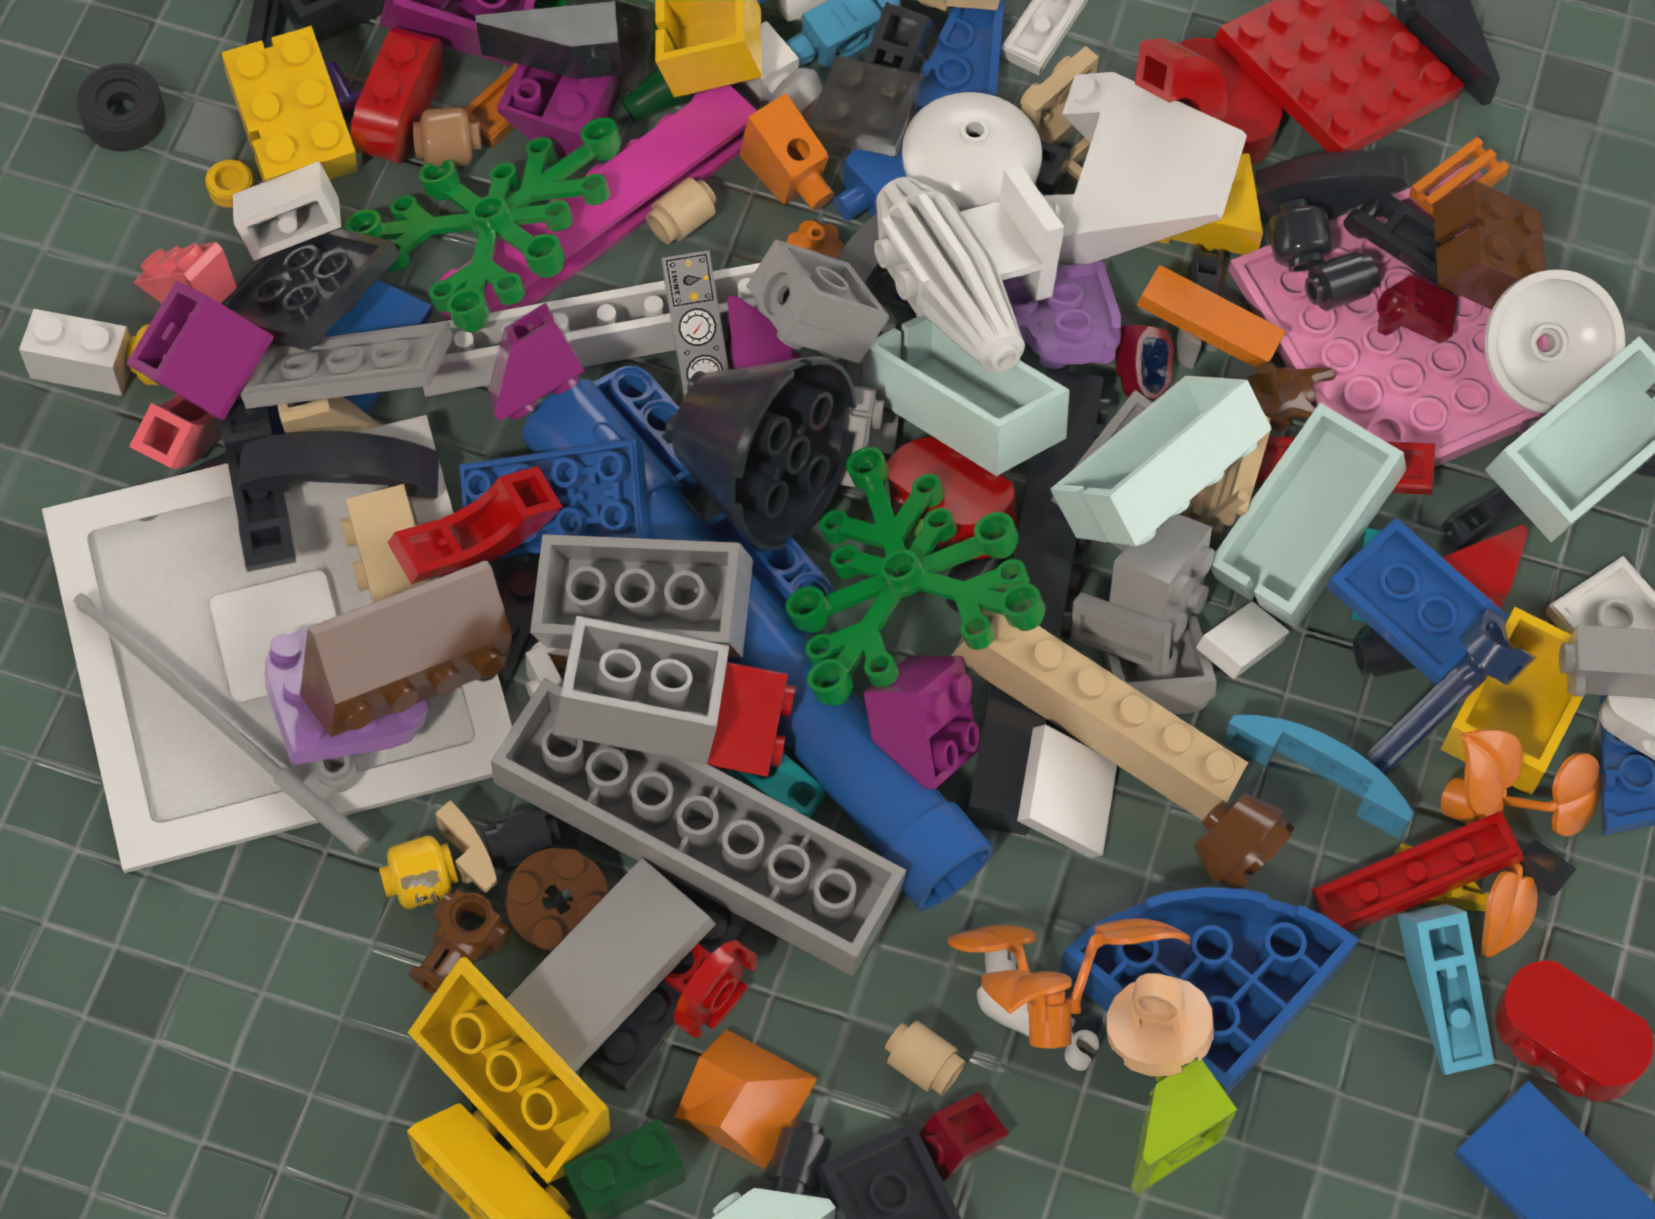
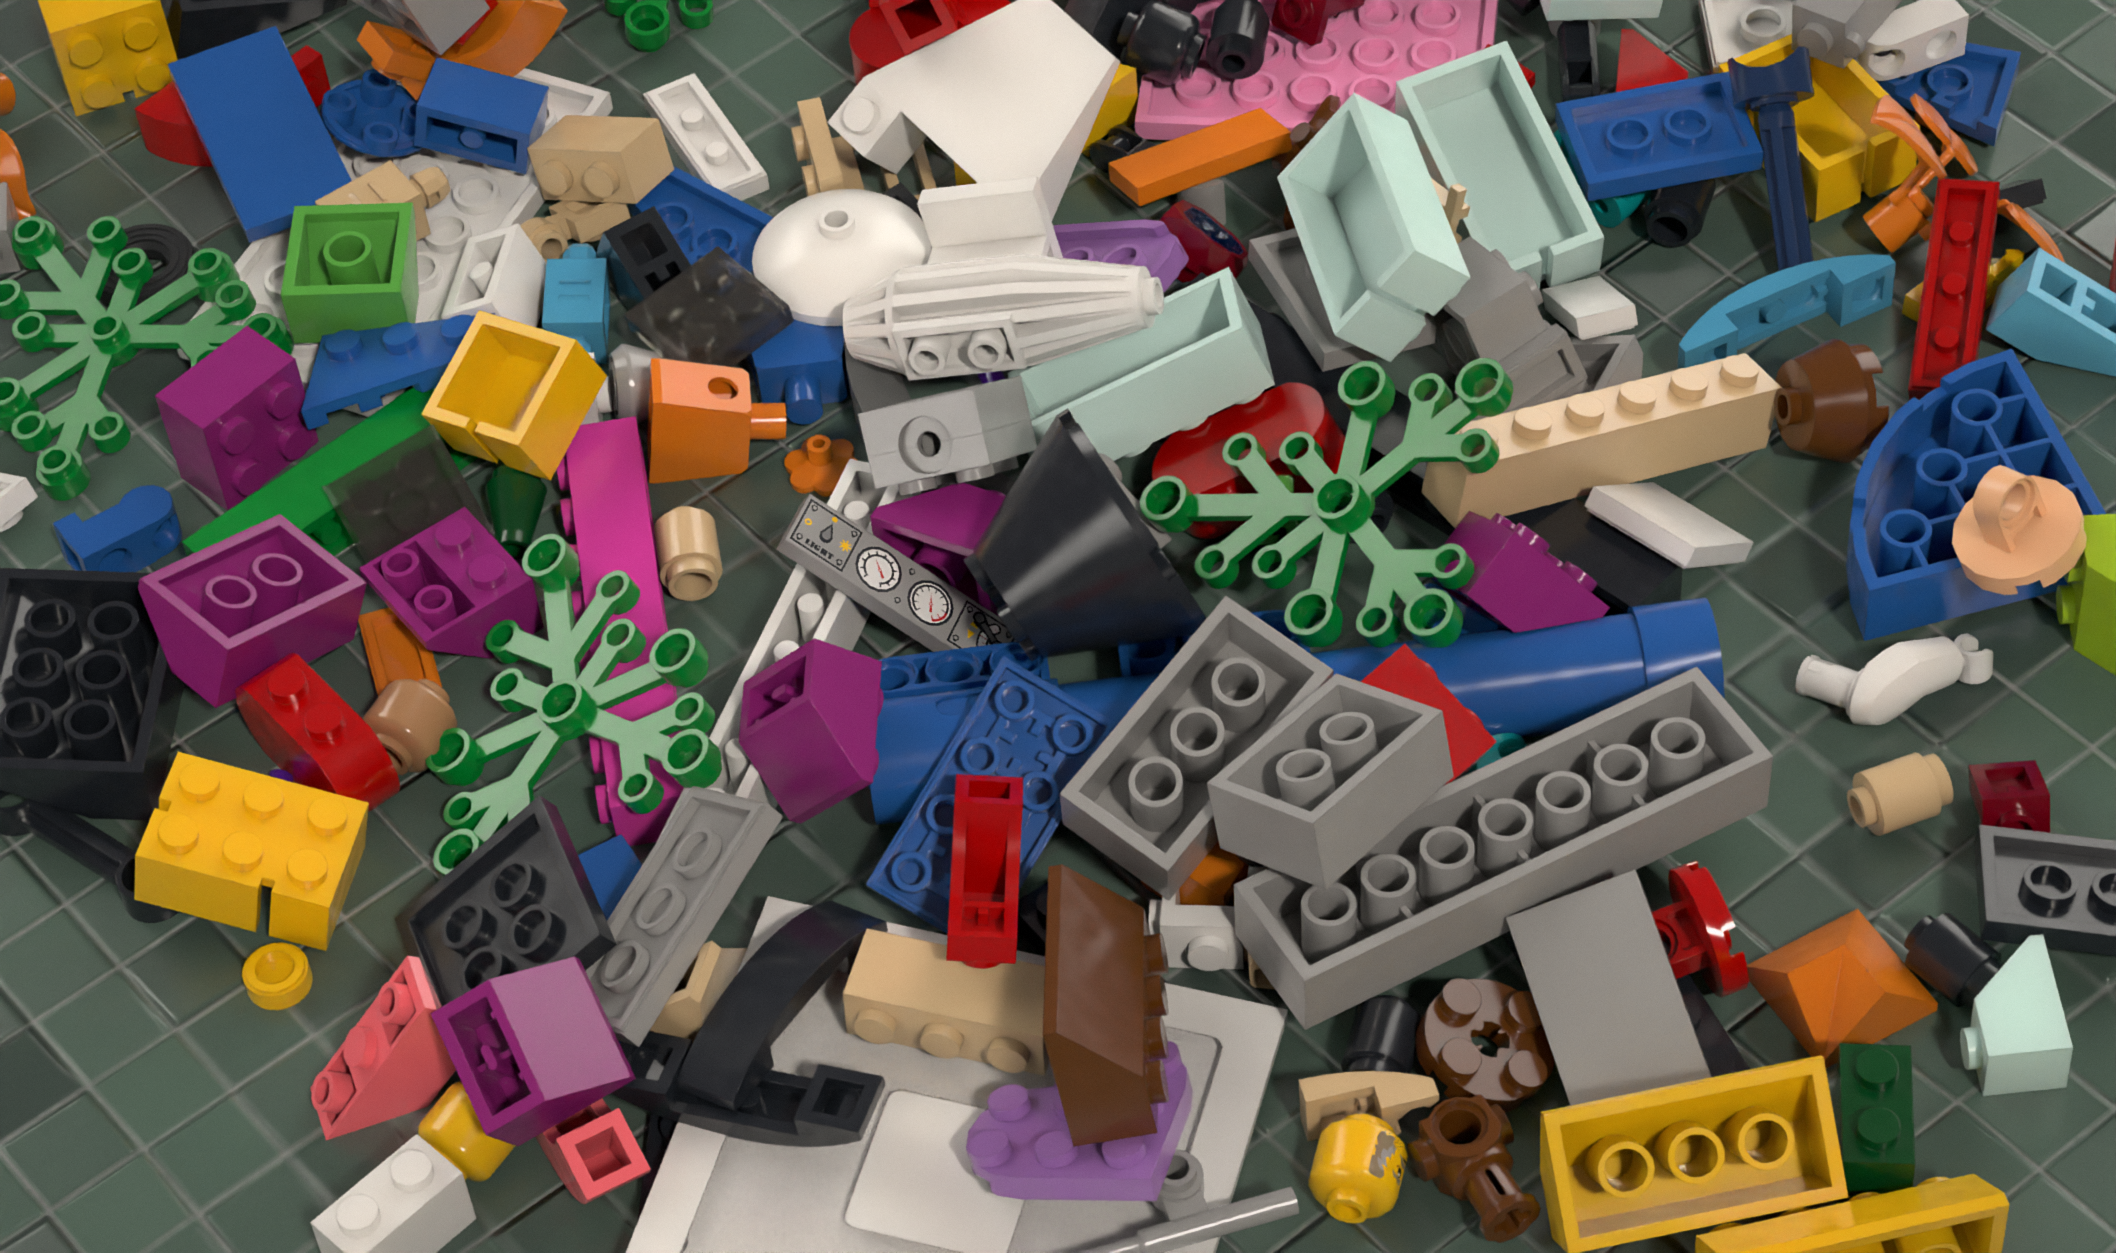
camera: 50 degrees left, 15 degrees down
black tyre [77,63,165,152] -> none
white brick [233,161,341,260] -> none
black slope [475,1,623,79] -> none
orange plant [947,918,1190,1048] -> none

